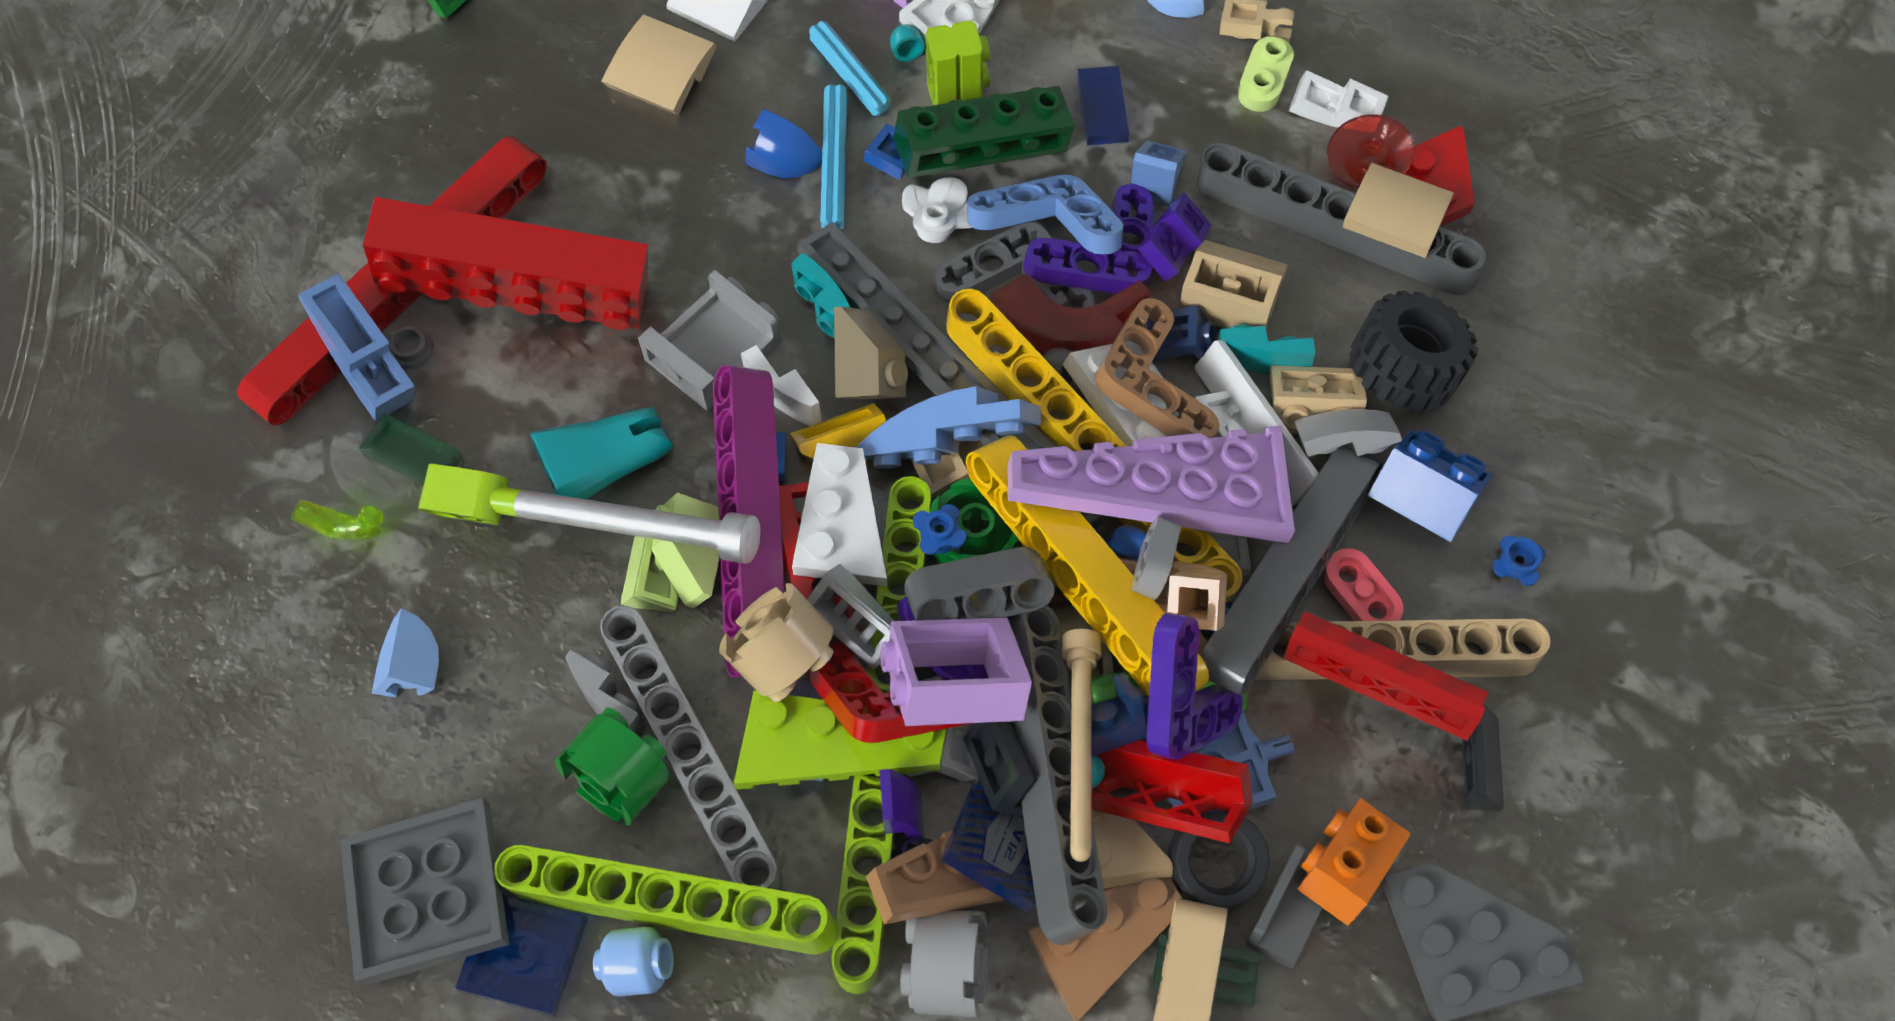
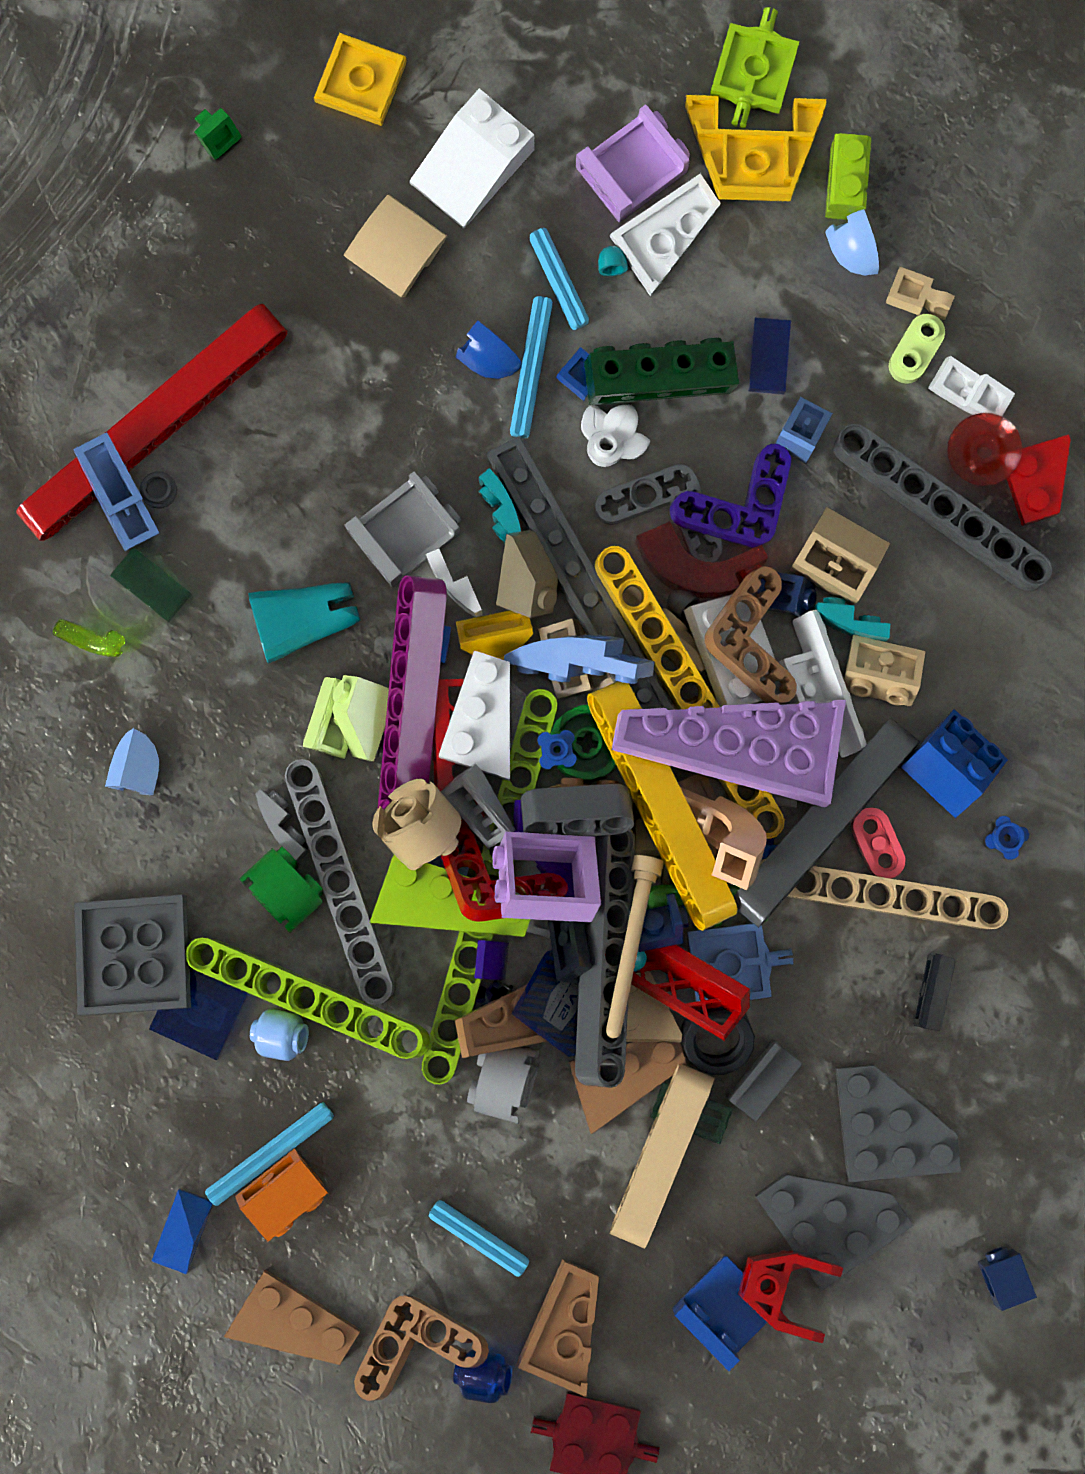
camera: 10 degrees right, 20 degrees up
red brick [363,197,648,330] -> none
flat silver piece [418,464,761,564] -> none
lime brick [925,20,990,105] -> none
medium blue beam [967,174,1123,254] -> none
blue arm [1104,524,1146,560] -> none
light grey beam [1131,516,1181,600] -> none
dark purple slope [1138,193,1212,282] -> none
dark purple beam [1147,612,1243,760] -> none
red fence [1283,611,1489,741] -> none
light grey slope [1294,409,1402,457] -> none
orange brick [1297,798,1411,926] -> none
tan slope [1343,163,1454,258] -> none
black tyre [1349,290,1478,412] -> none

